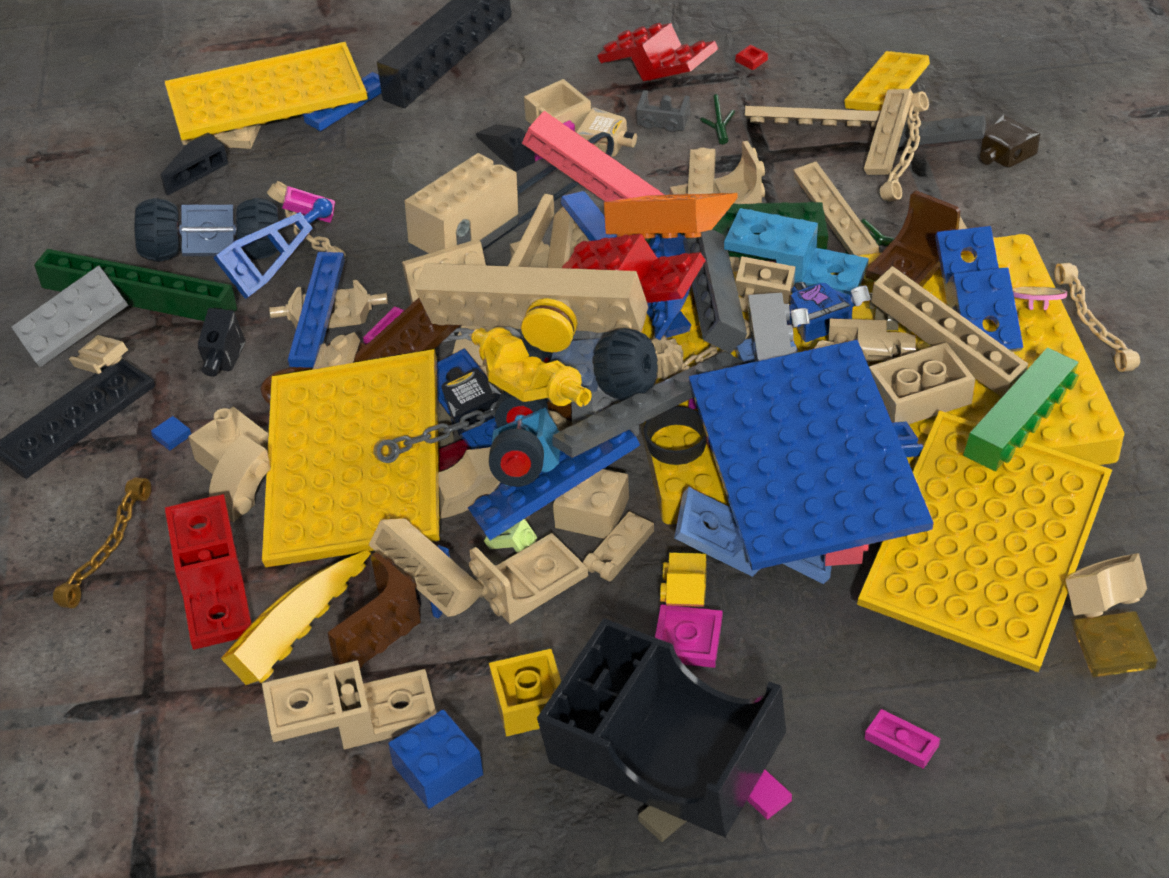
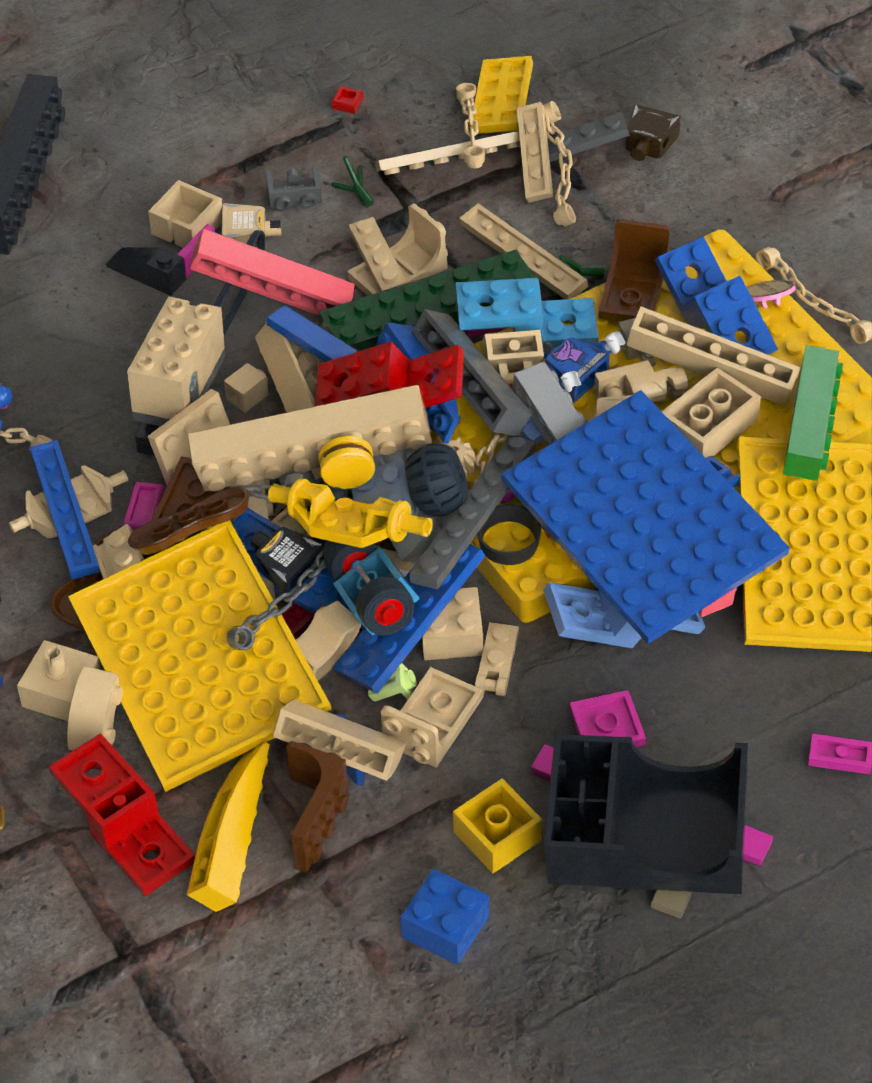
camera: 25 degrees left, 5 degrees up
tan bracket [262,660,436,749] -> none
tan tile [508,194,554,267] -> none
red bracket [597,23,718,81] -> none
orange slope [604,193,738,238] -> none
yellow brick [660,553,707,607] -> none
none -> reddish brown plate [128,487,250,555]
none -> tan piece [456,83,485,169]

